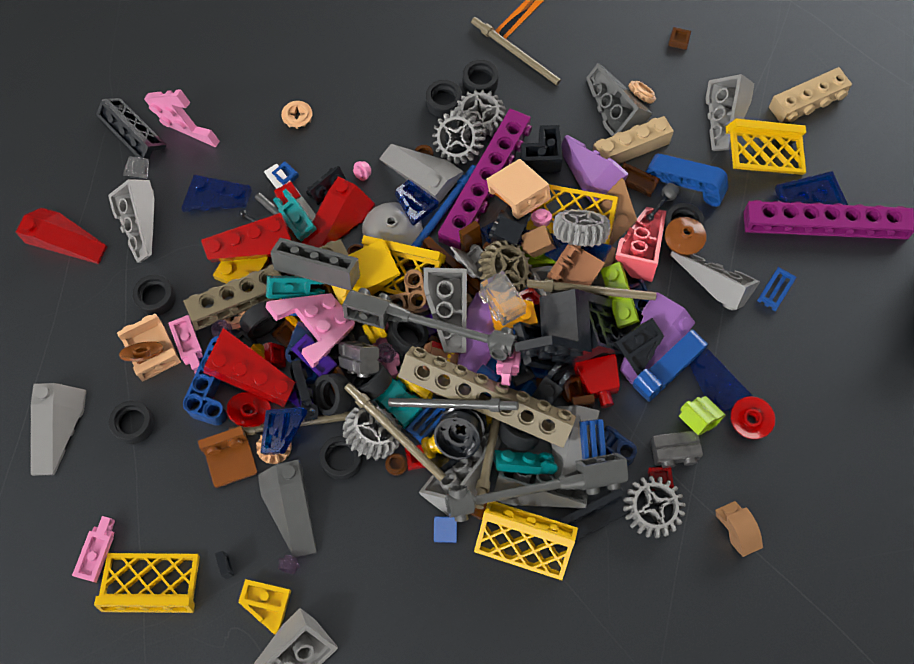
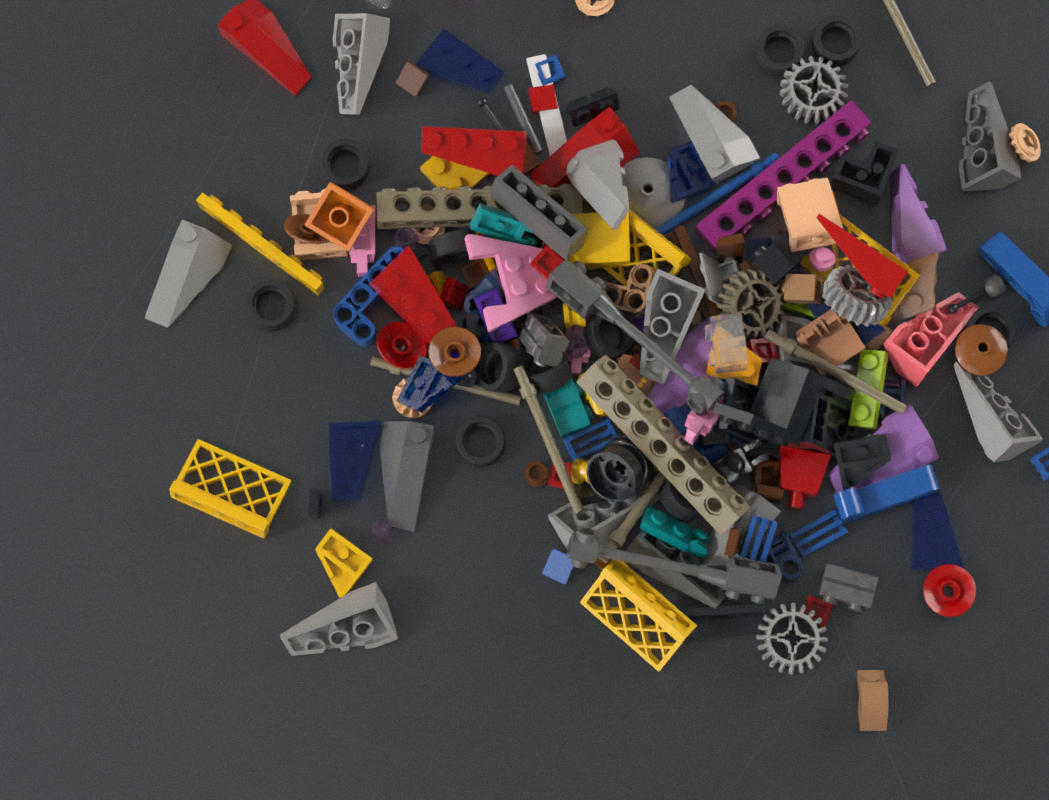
camera: 25 degrees right, 10 degrees up
bright pink hinge [72,516,115,583] -> none
dark orange bracket [198,426,258,488] -> none
teal hinge [273,189,317,242] -> none
light grey gear [343,404,402,461] -> none
bright pink plate [353,161,371,181] -> none
dark grey bar [388,398,519,412] -> none
light grey gear [432,110,485,164] -> none
tan brick [593,116,674,164] -> none
reddish brown tile [622,162,660,197] -> none
lime brick [679,396,726,436] -> none
none -> yellow plate [196,192,325,296]
none -> orange slope [305,182,374,252]
none -> clear blue wing [329,421,381,502]
none -> reddish brown tile [395,61,430,97]
none -> dark orange dish [429,327,481,377]
none -> red tile [530,245,565,281]
none -> light grey wedge [566,139,629,230]
none -> reddish brown tile [724,527,743,557]
none -> blue tile [789,510,848,558]
none -> red wedge [816,213,908,300]

